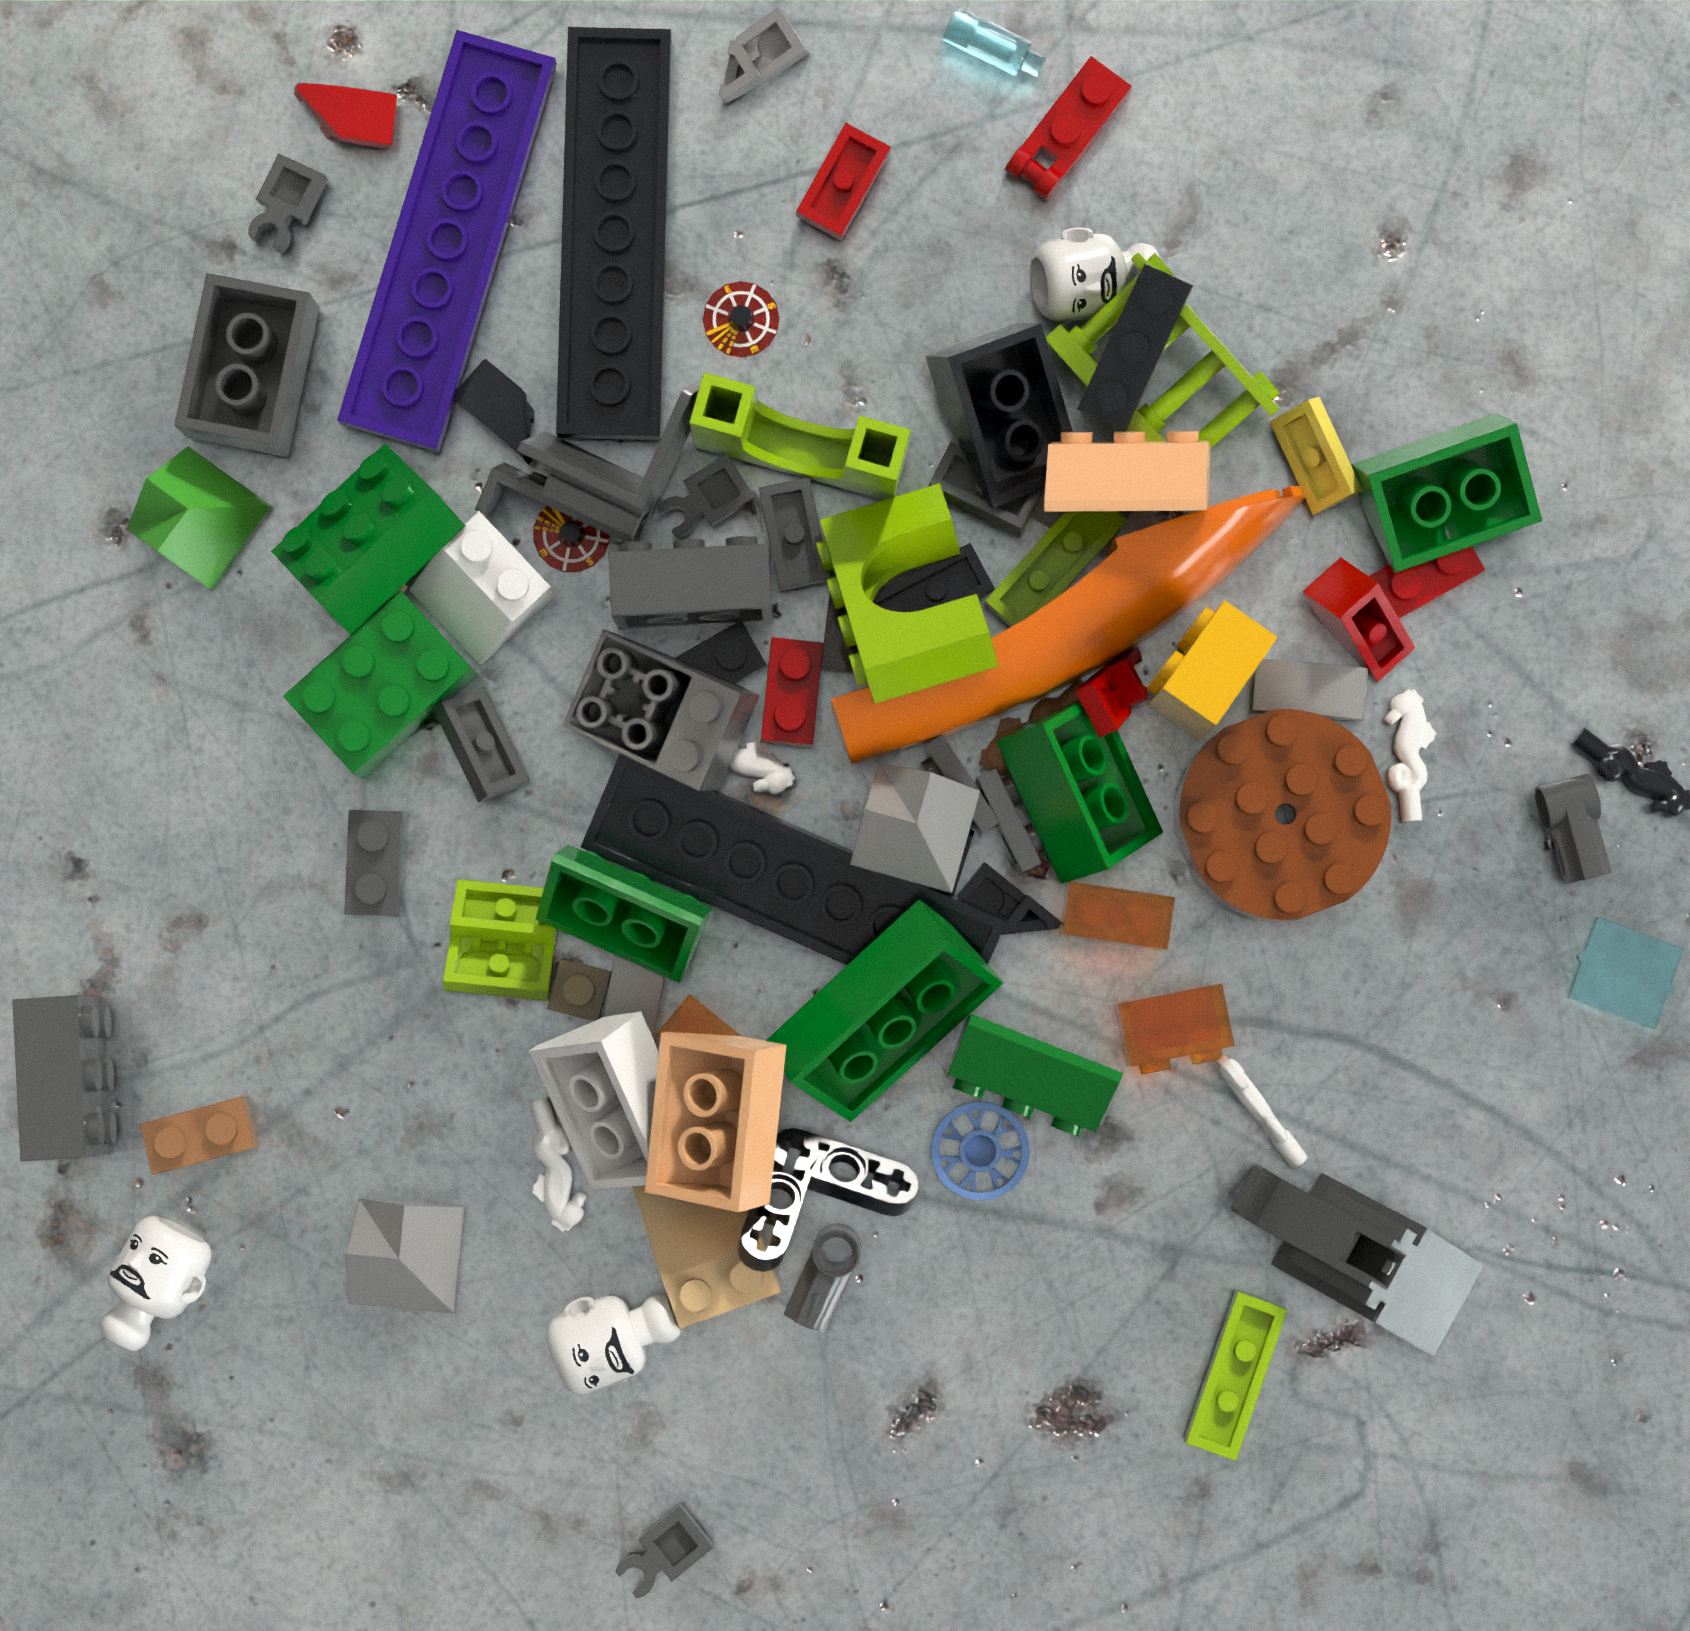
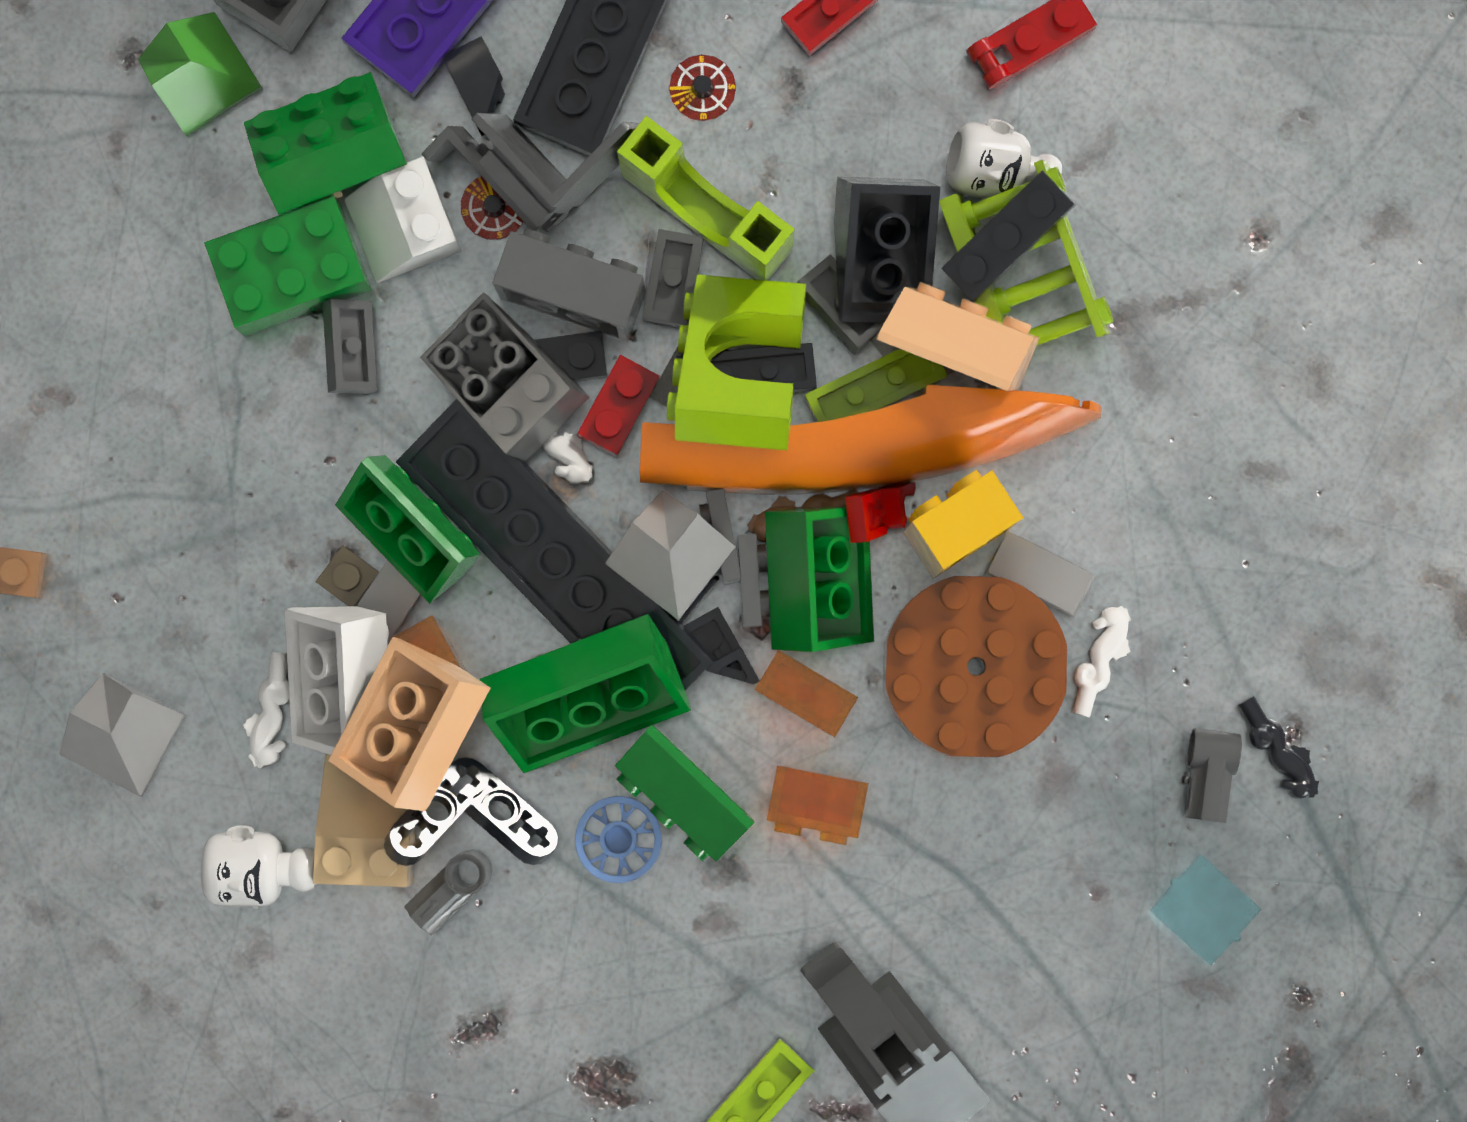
camera: 25 degrees right, 0 degrees up
dark grey plate [344,810,404,917] -> none
lime slope [443,879,558,1001] -> none
dark grey plate [615,1503,714,1598] -> none
dark grey plate [657,454,755,539] -> none
white animal [1216,1054,1308,1169] -> none
light yellow plate [1270,397,1363,515] -> none
red slope [1303,557,1415,682] -> none
green slope [1351,413,1542,573] -> none
red plate [1369,546,1485,619] -> none

